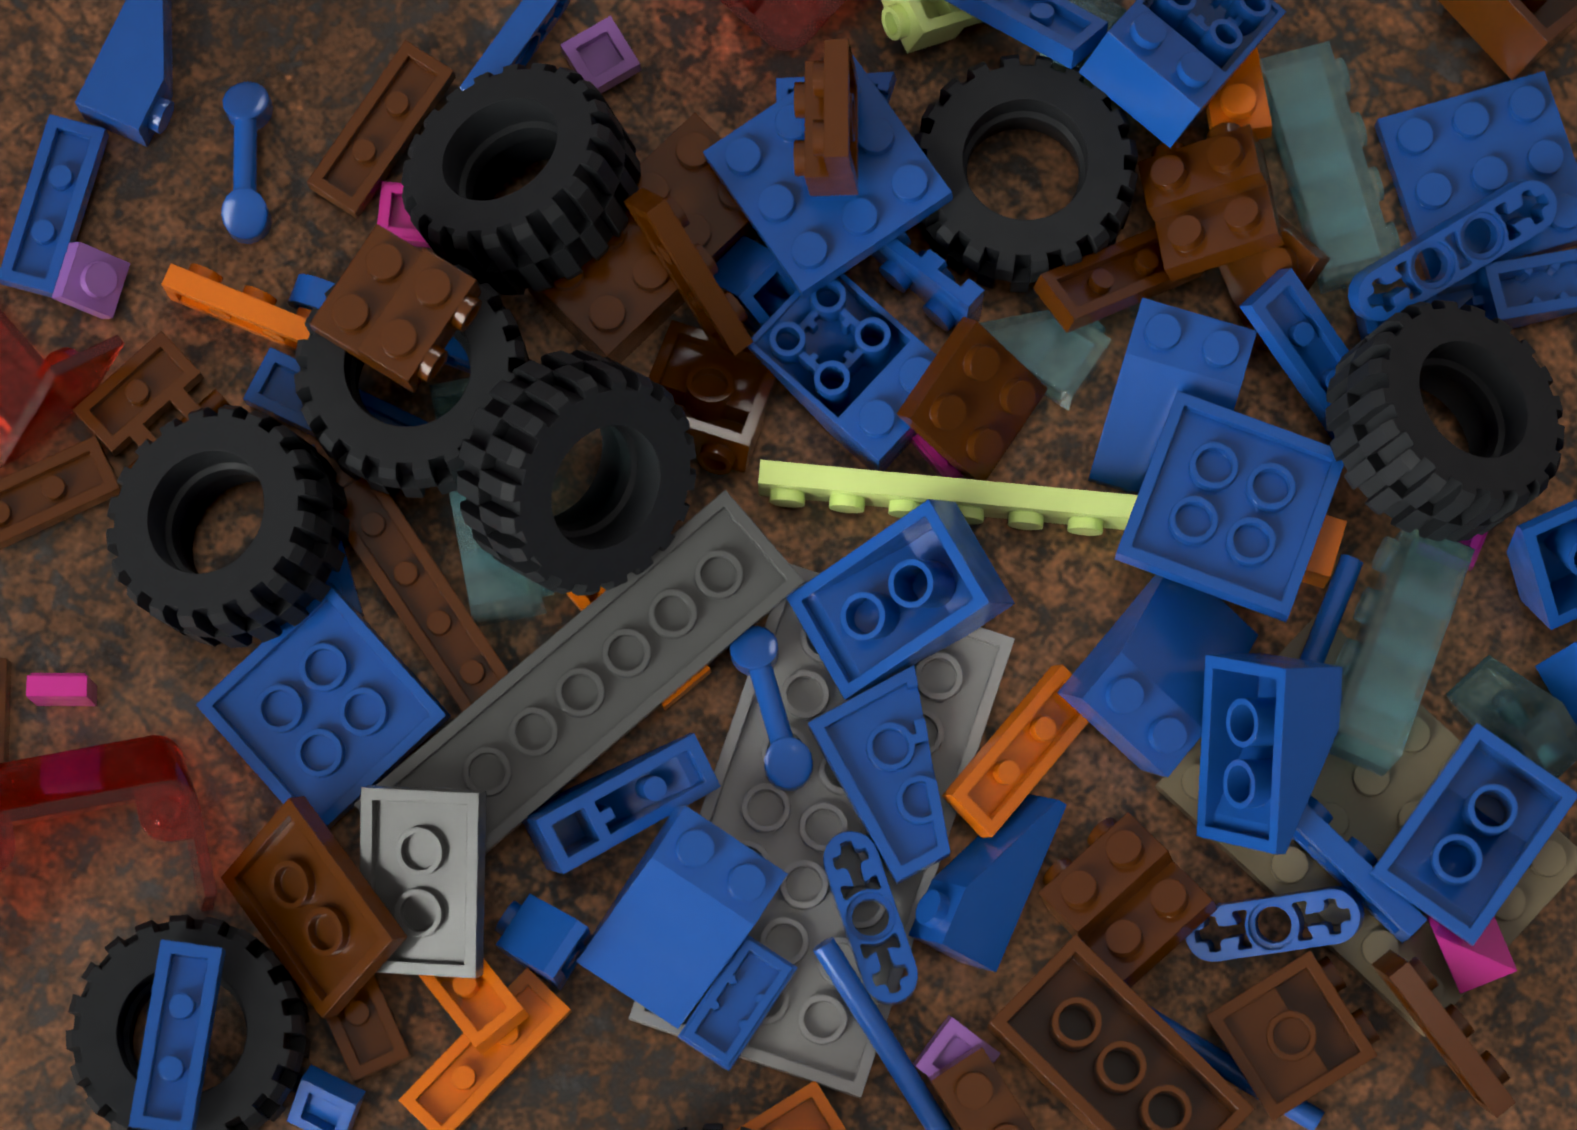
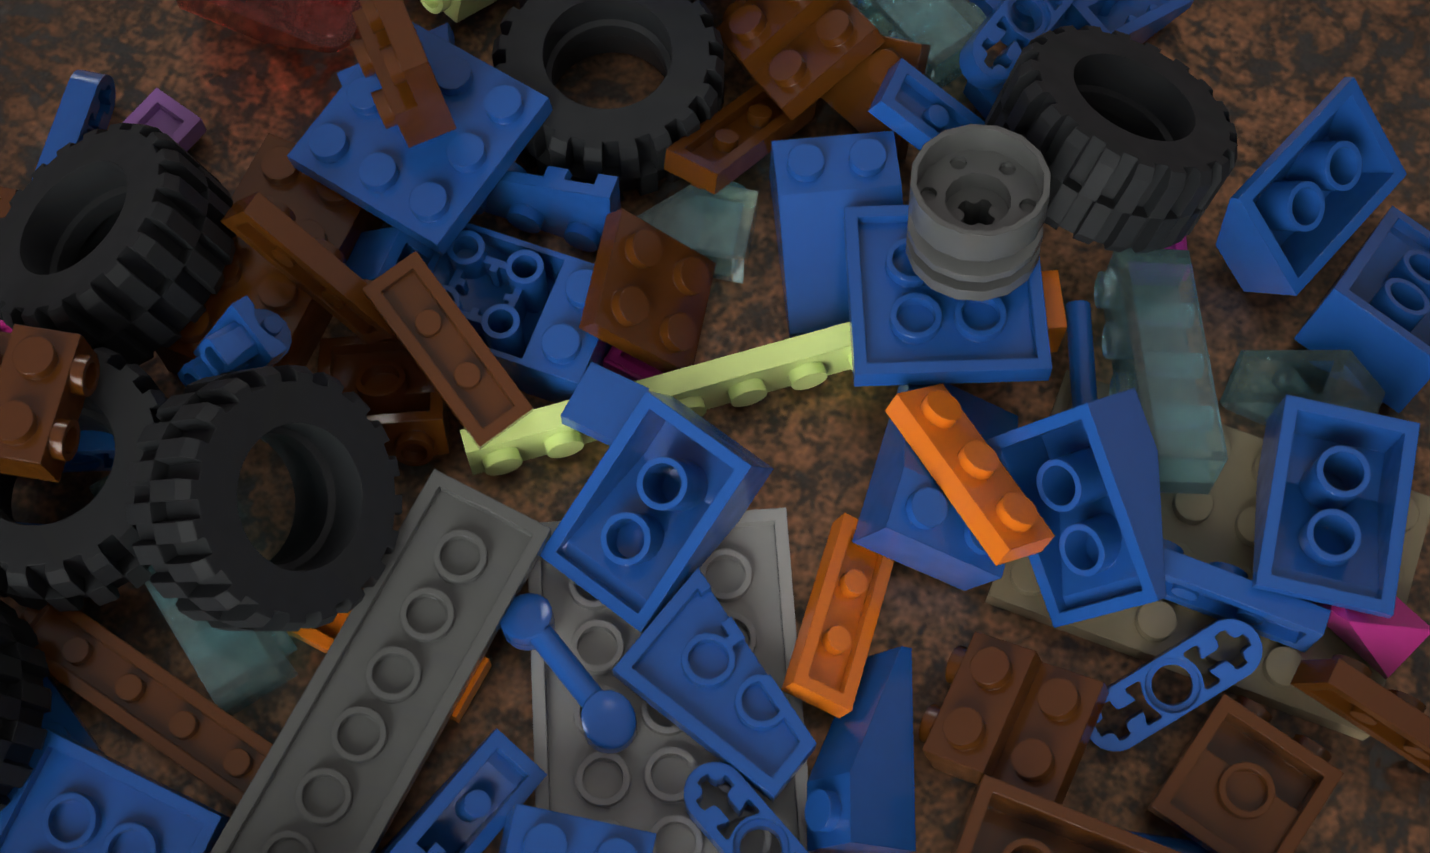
camera: 25 degrees left, 10 degrees down
none -> blue hips [177,295,292,387]
none -> reddish brown plate [362,251,533,449]
none -> blue tile [561,361,649,446]
none -> orange plate [885,383,1055,566]
none -> dark grey wheel [906,124,1051,301]

